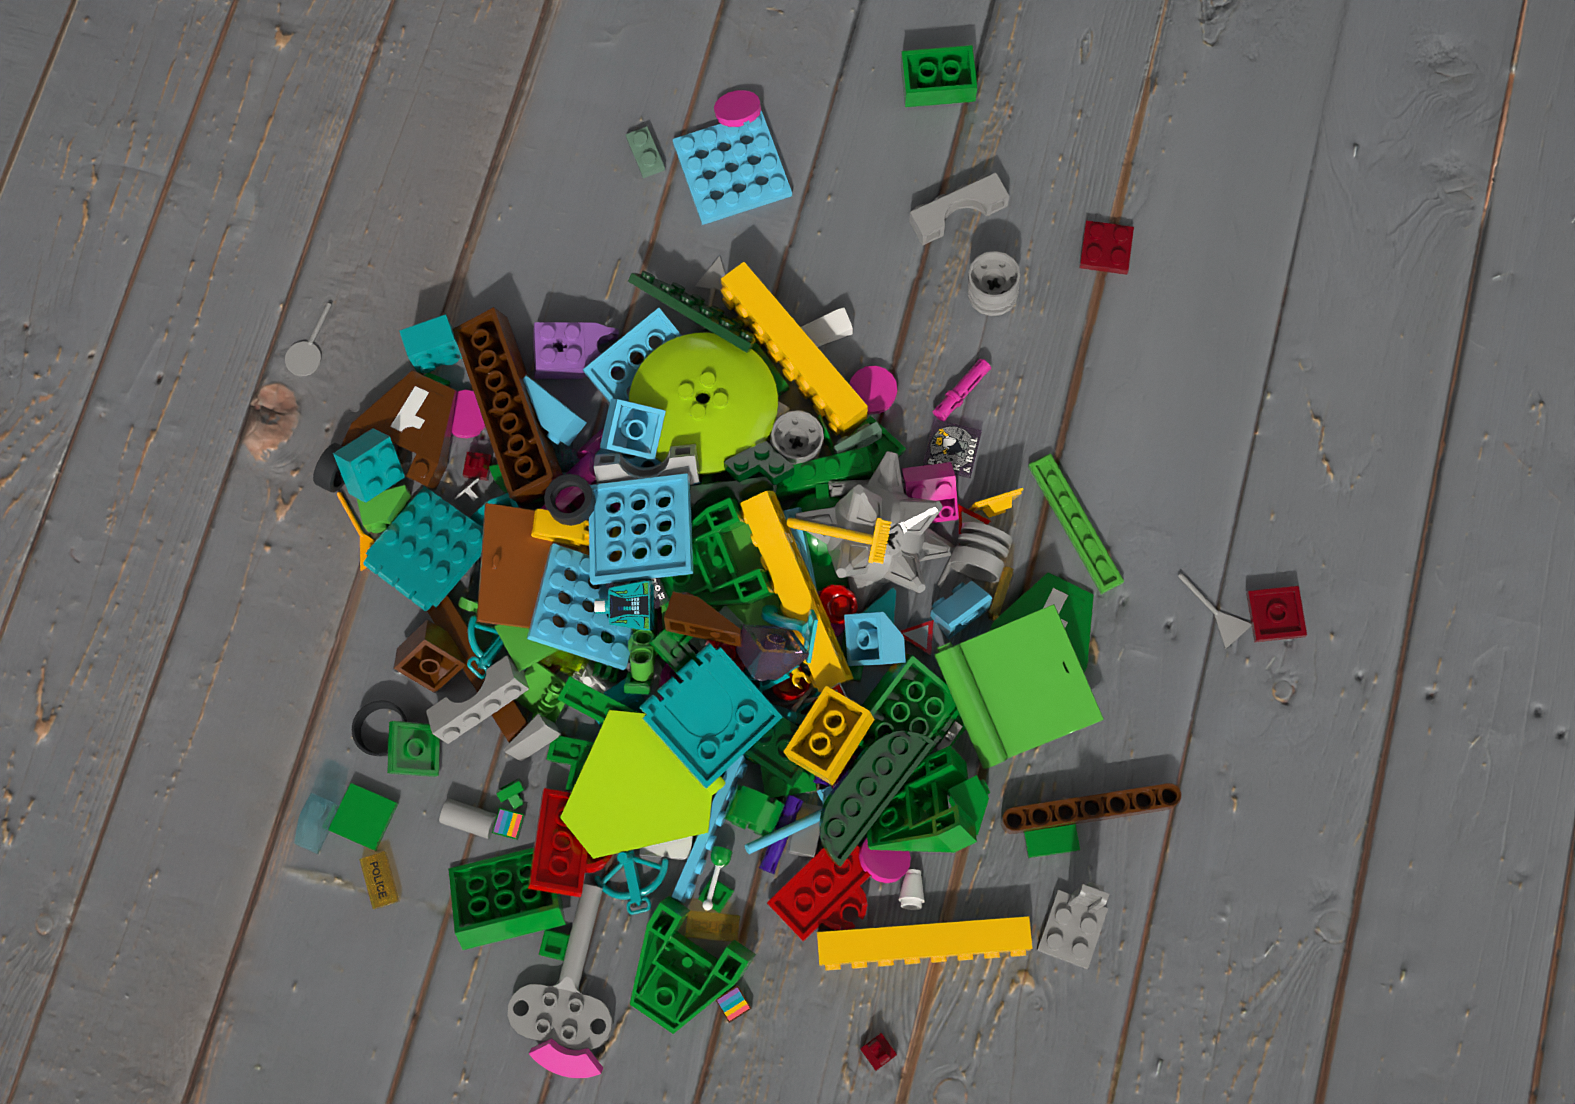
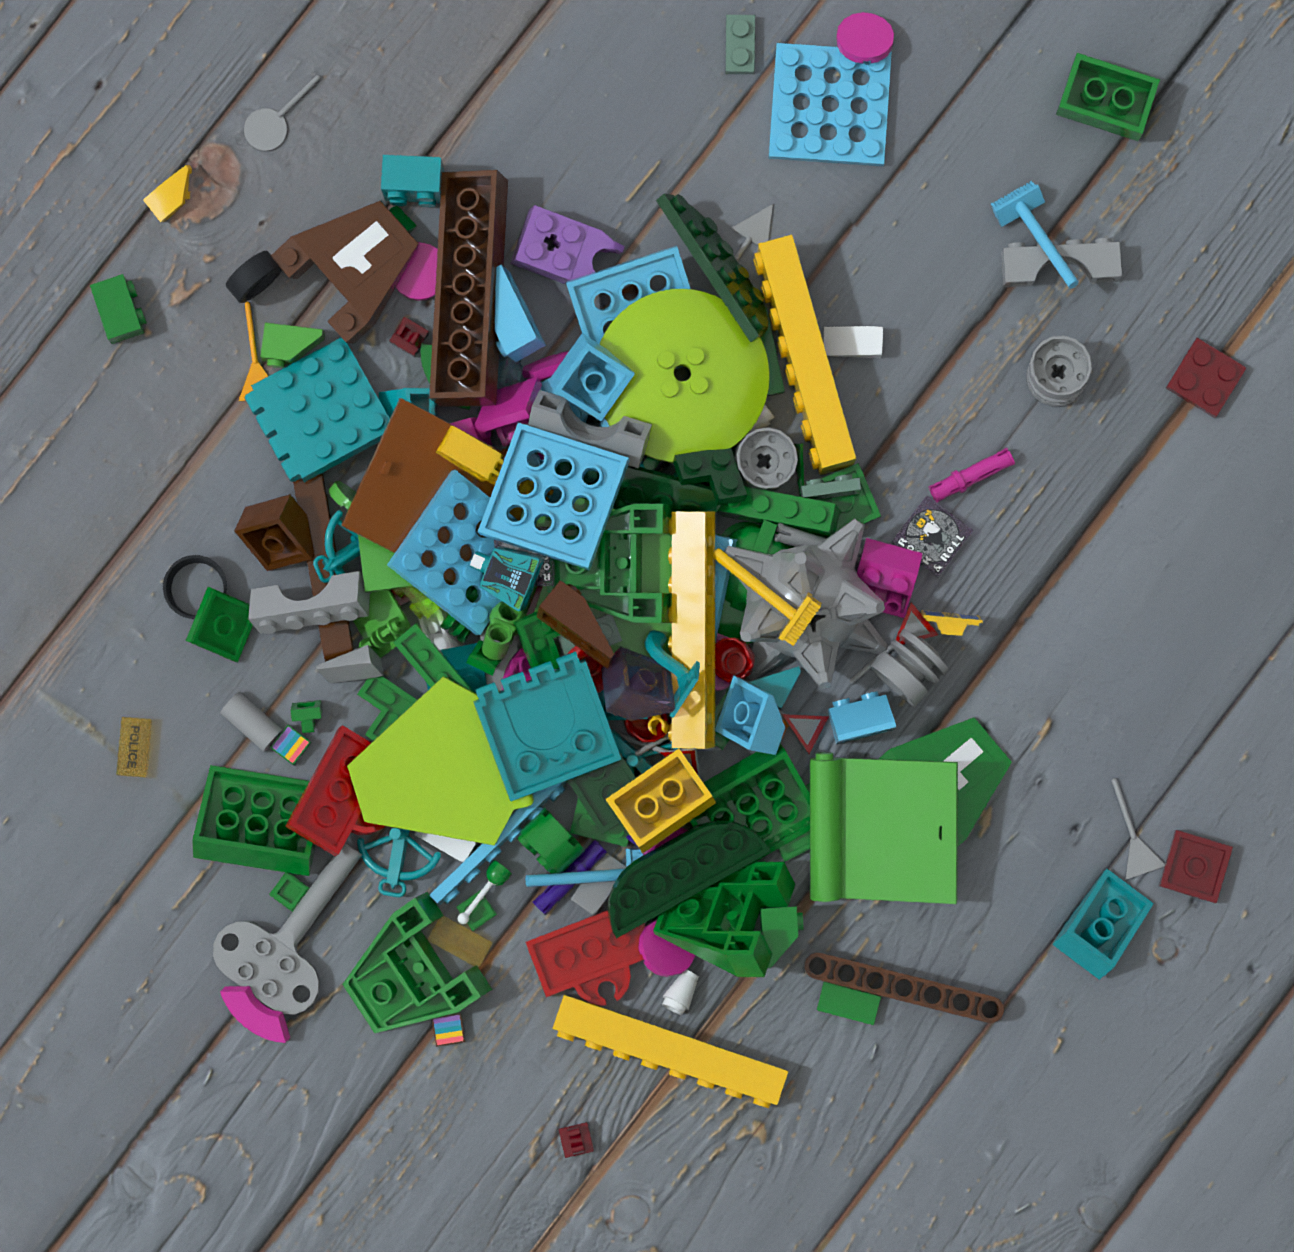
camera: 20 degrees right, 10 degrees up
clear light blue slope [294,793,339,854] -> none
green tile [328,783,398,851] -> none
teal brick [333,428,405,503] -> none
light grey piece [454,477,480,501] -> none
black tyre [544,474,596,526] -> none
dark pink tile [849,366,897,414] -> none
light grey piece [936,721,963,750] -> none
clear yellow tile [988,566,1014,620] -> none
bright green tile [1028,453,1124,594] -> none
light grey bracket [1037,882,1109,969] -> none
none -> green brick [90,274,147,344]
none -> yellow slope [143,165,192,222]
none -> medium azure piece [991,181,1079,289]
none -> teal slope [1052,868,1154,980]

